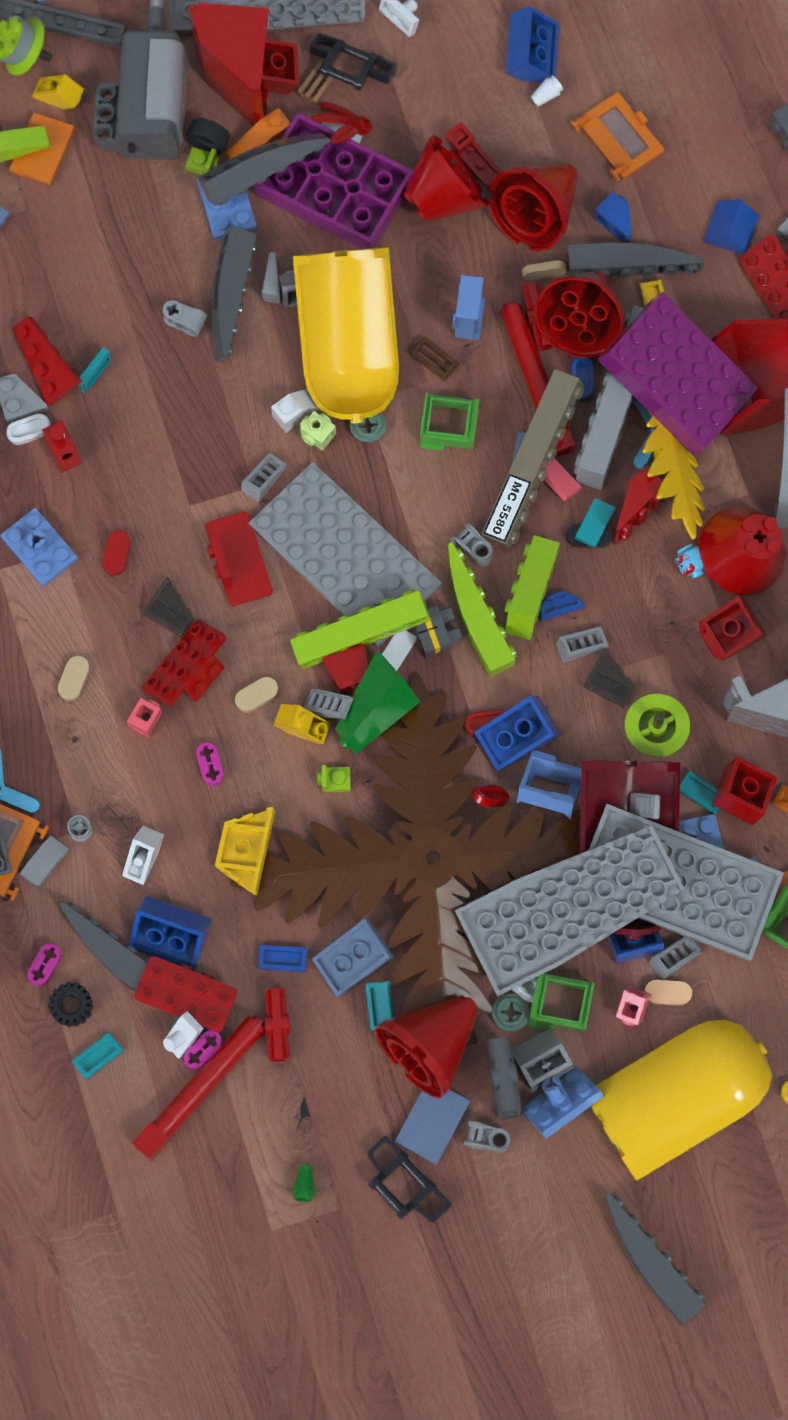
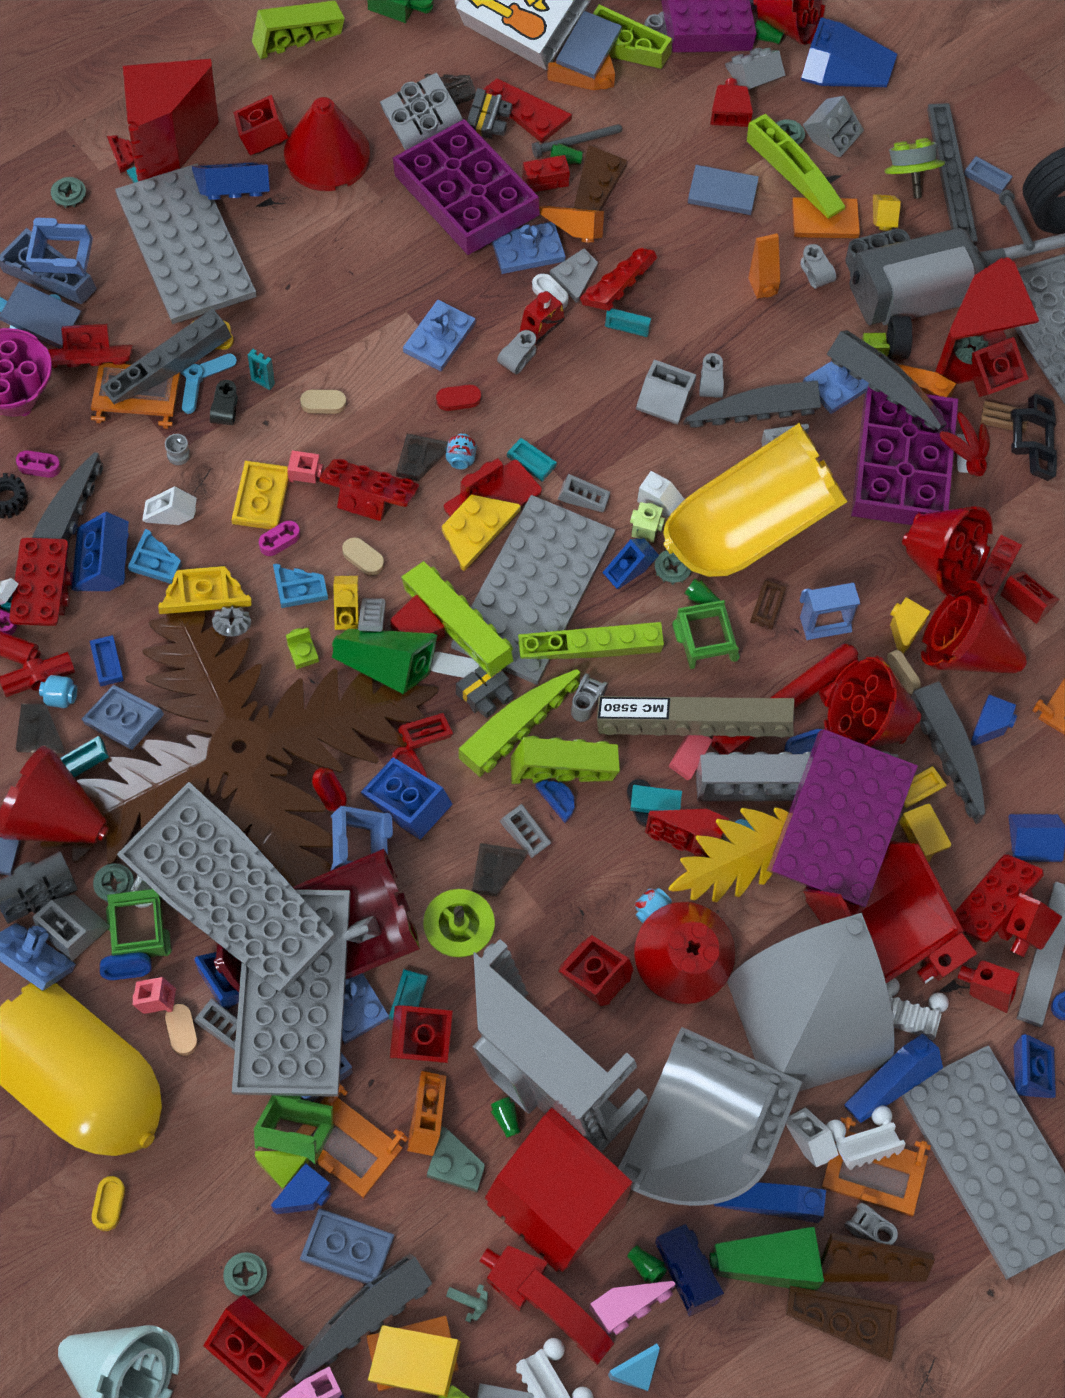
camera: 65 degrees right, 10 degrees down
light grey slope [20,836,69,888] -> none
none -> clear smoke wing [16,704,65,753]
none -> medium azure head [39,675,77,708]
none -> blue tile [99,952,151,980]
none -> dark azure wing [128,529,182,584]
none -> pearl dark grey piece [210,380,238,426]
none -> light grey gear [212,605,251,637]
none -> yellow tile [231,461,289,530]
none -> teal tile [248,349,275,390]
none -> dark azure wing [273,564,328,608]
none -> red tile [398,713,453,751]
none -> yellow wing [442,495,521,571]
none -> medium azure head [446,434,477,469]
none -> light grey piece [497,330,536,375]
none -> teal tile [507,438,557,482]
none -> lime slope [518,622,664,659]
none -> blue slope [602,538,659,589]
none -> light grey slope [636,359,696,425]
none -> green cone [684,579,721,604]
none -> orange slope [748,233,780,299]
none -> light grey piece [800,244,836,289]
none -> yellow slope [890,597,931,655]
none -> yellow panel [899,804,951,862]
none -> red slope [1000,571,1060,624]

